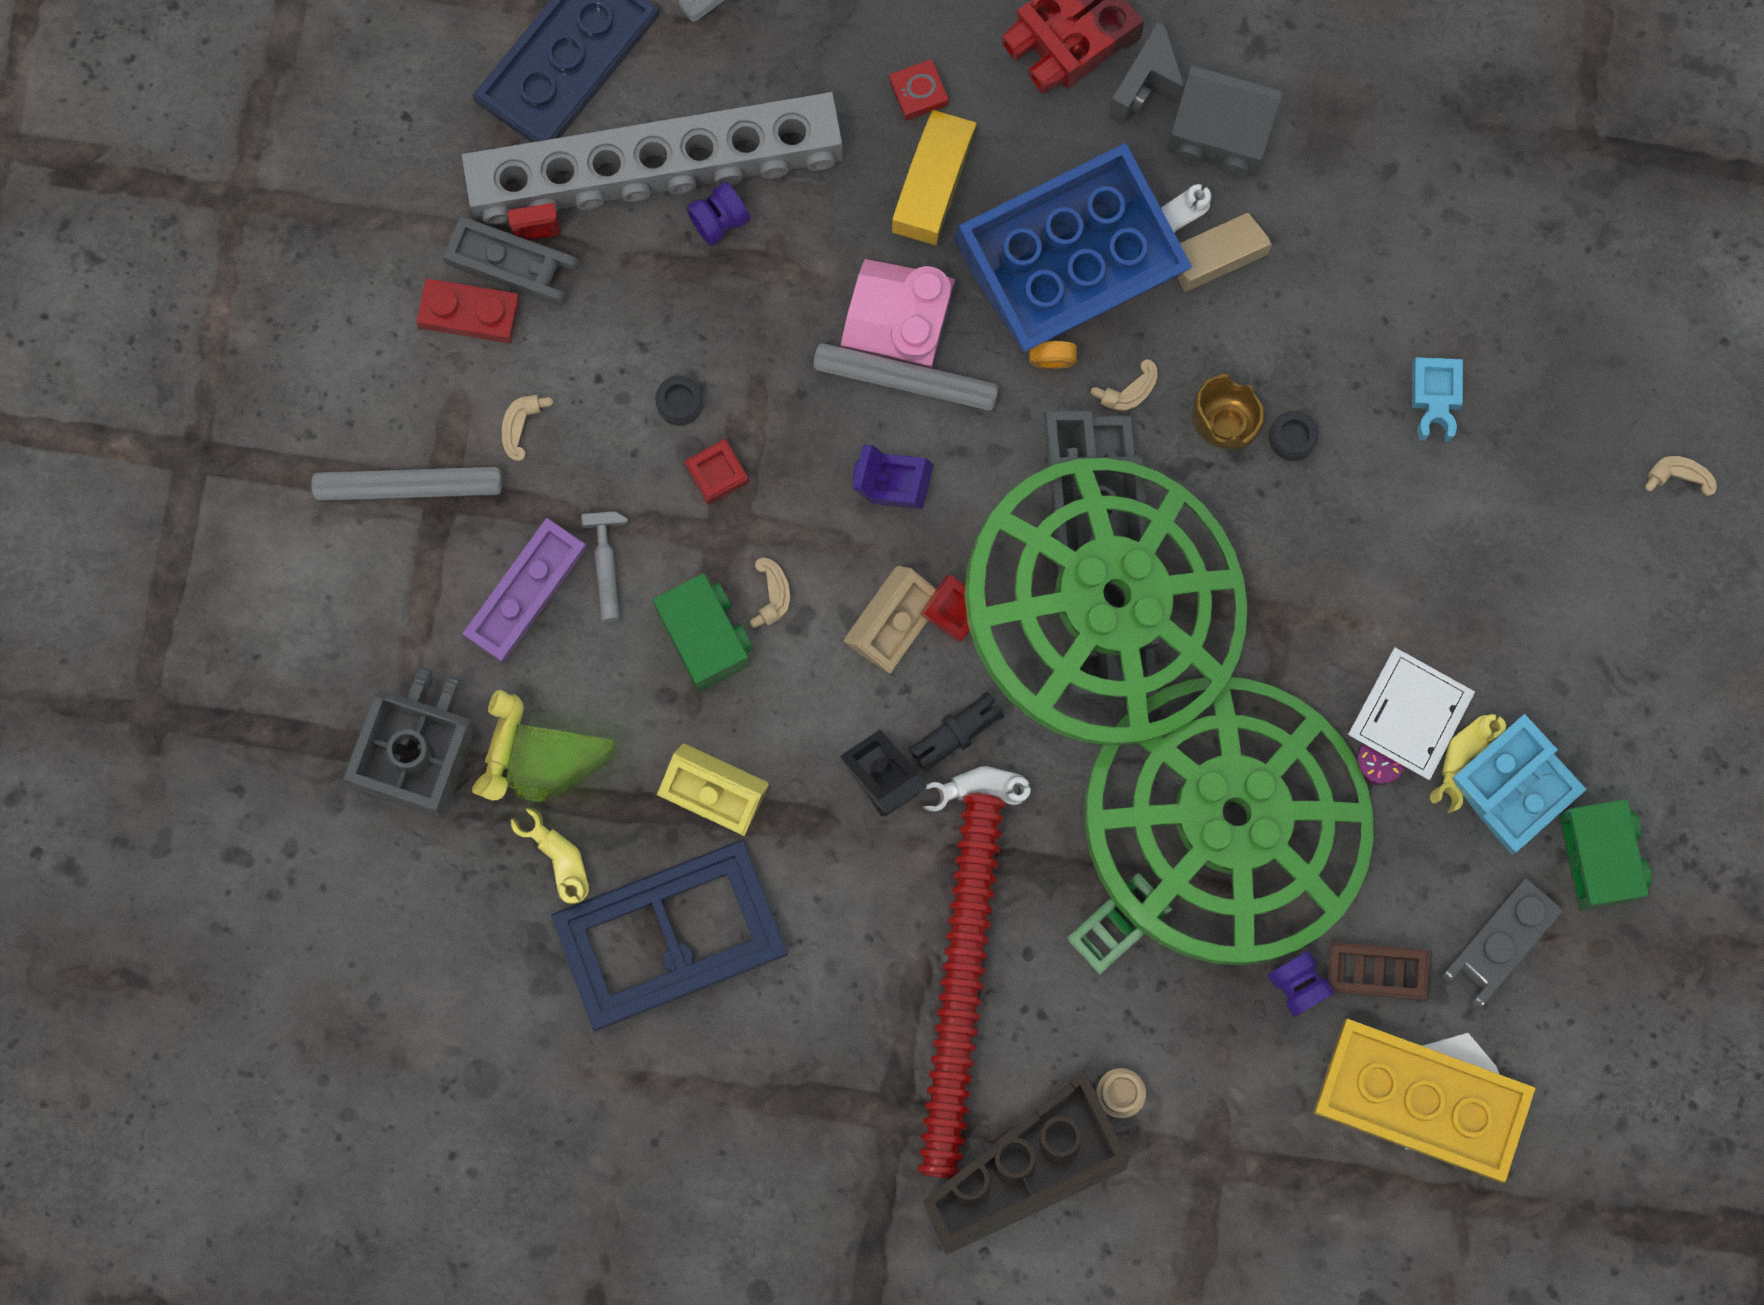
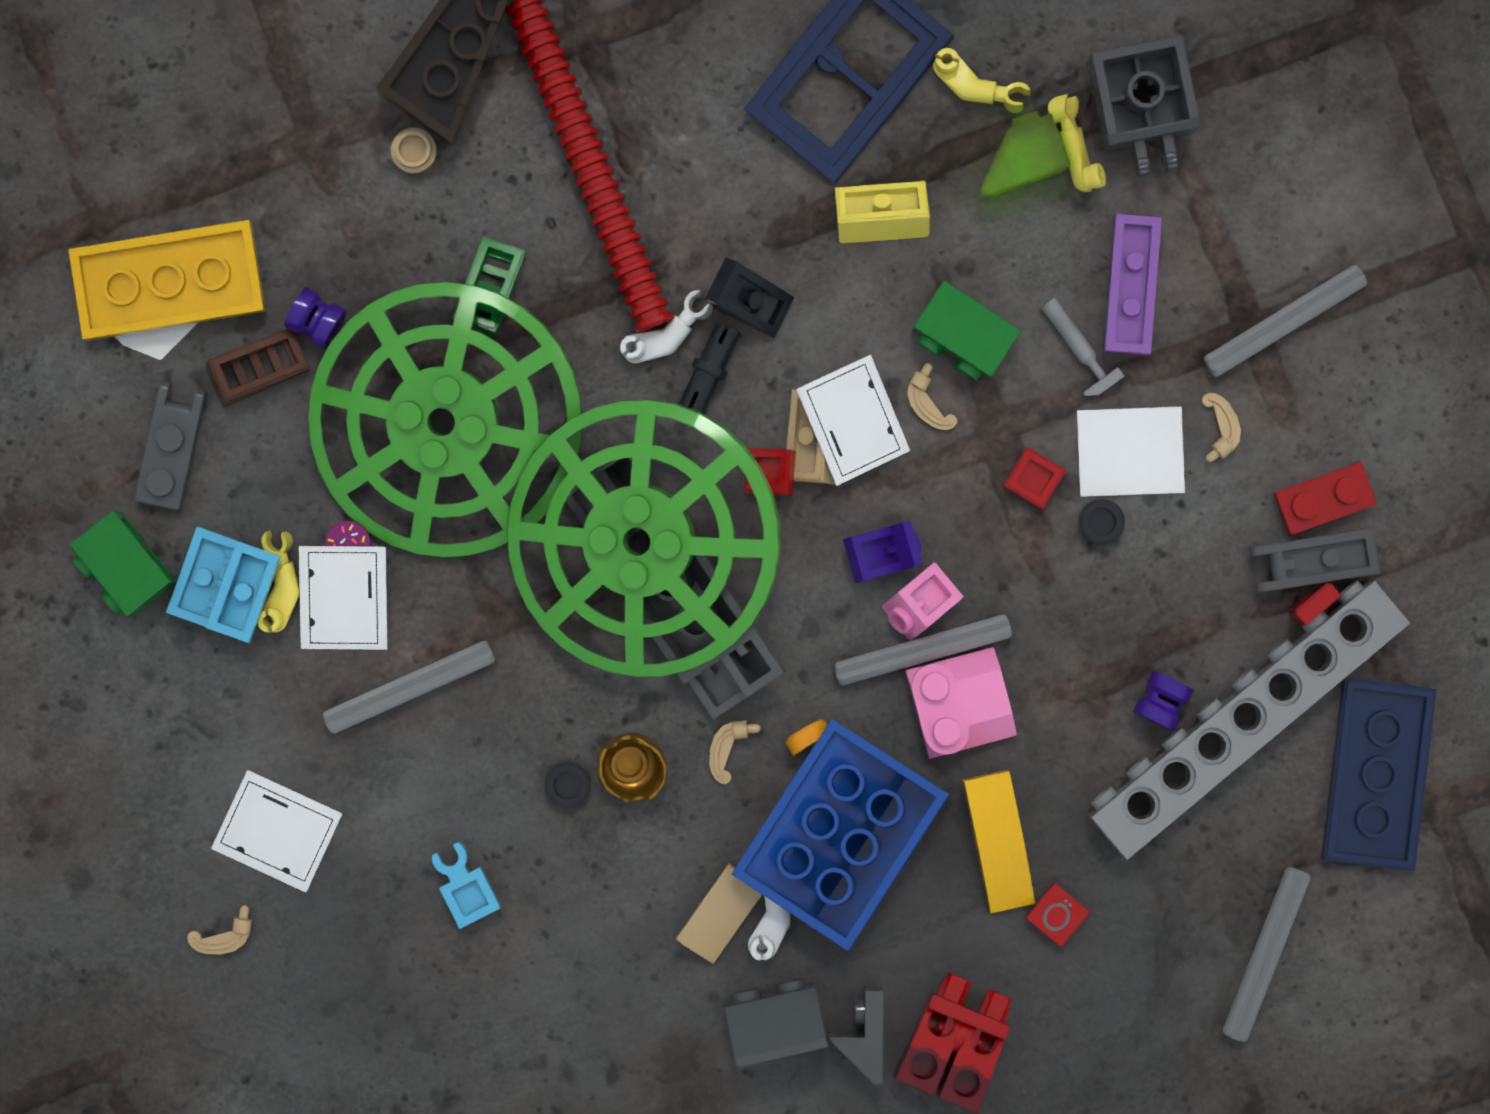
camera: 155 degrees right, 10 degrees up
none -> white sticker [211,770,342,892]
none -> light grey axle [323,641,495,734]
none -> white sticker [796,355,910,486]
none -> bright pink bracket [882,562,964,640]
none -> white sticker [1077,407,1185,497]

